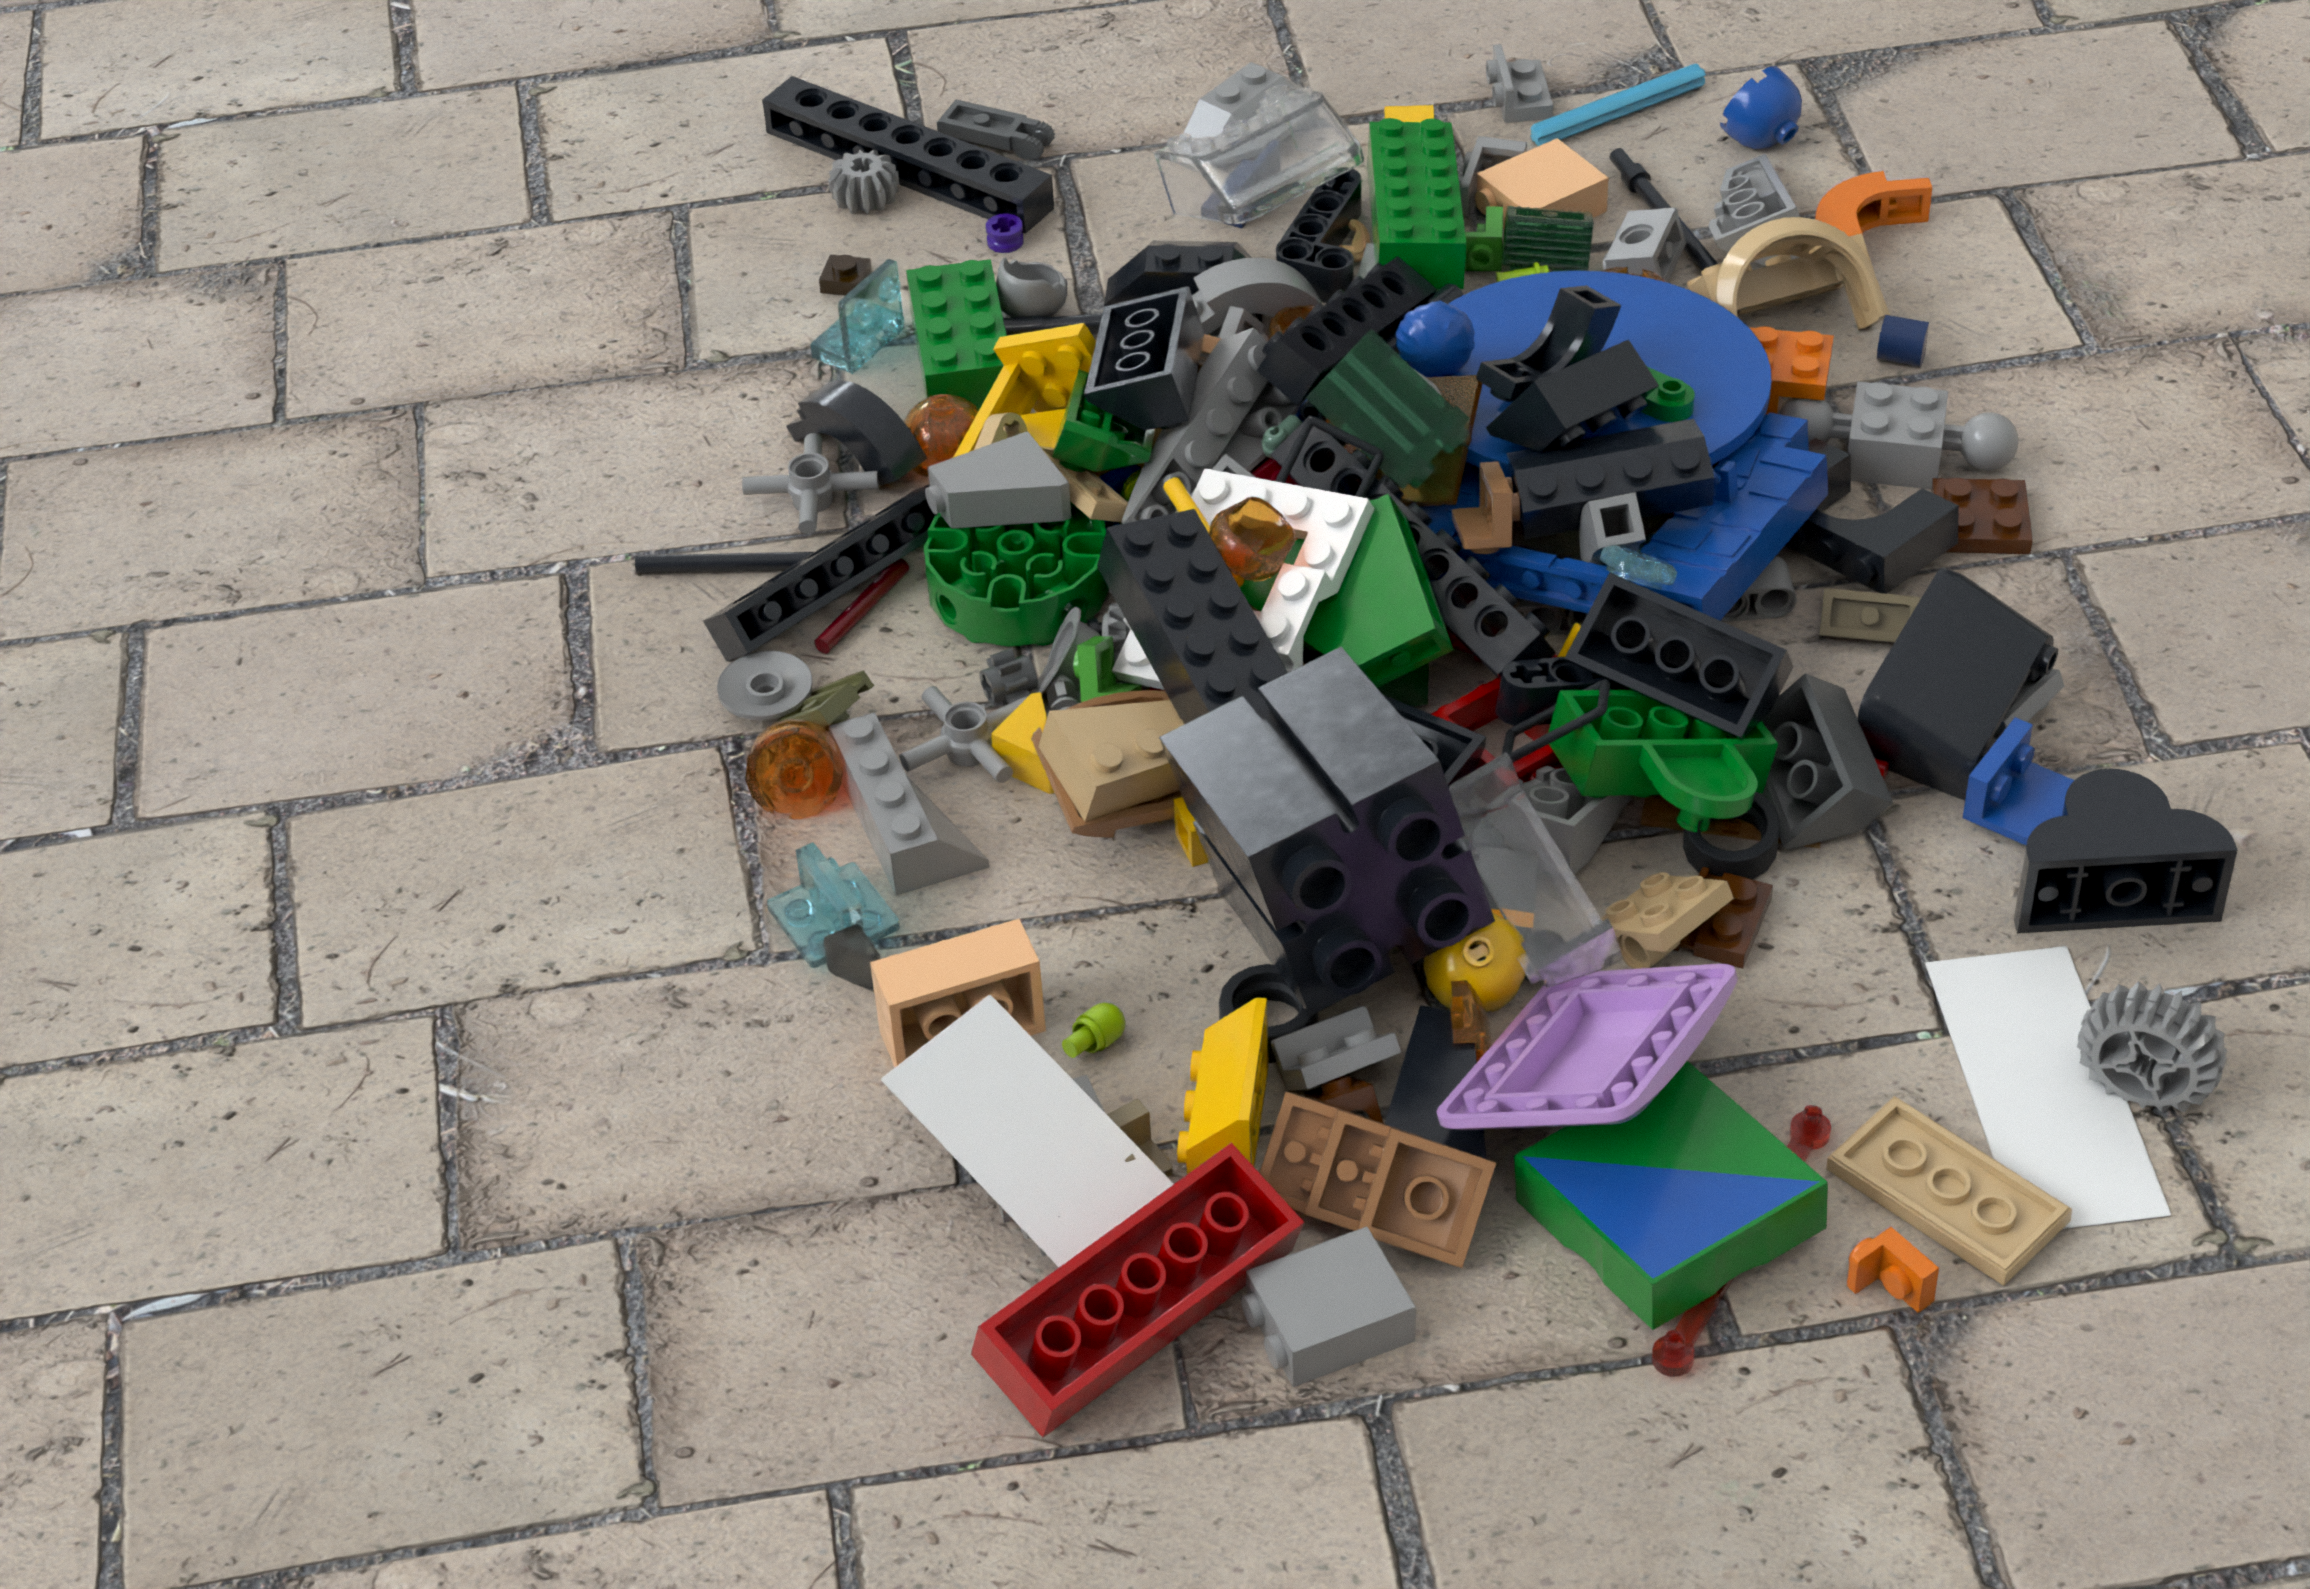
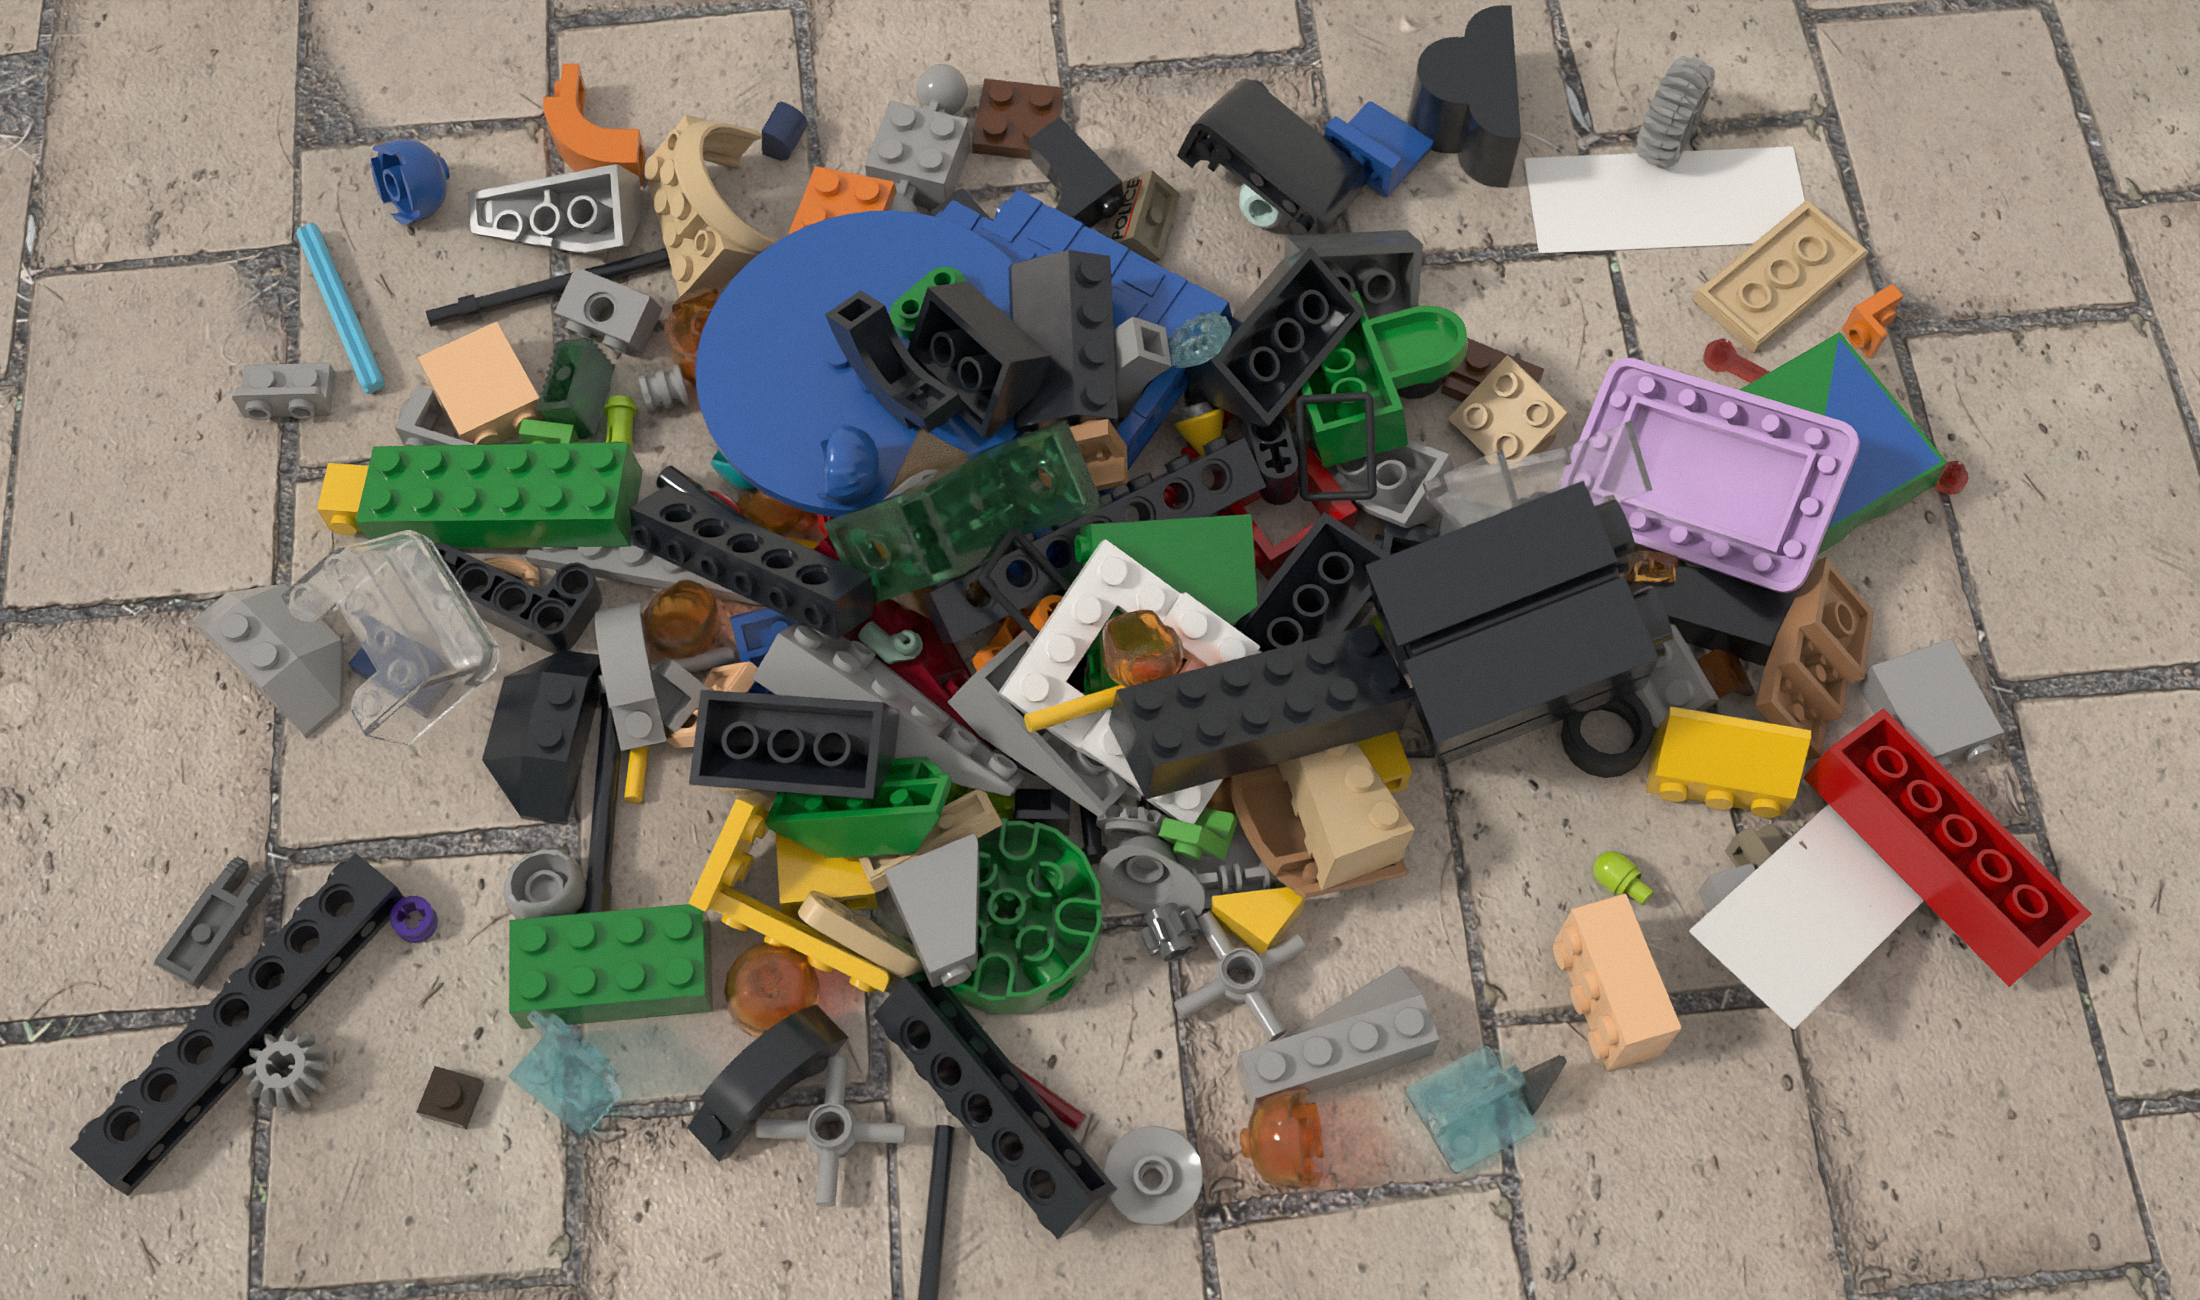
camera: 90 degrees left, 20 degrees up
olive plate [769,670,874,743] -> none

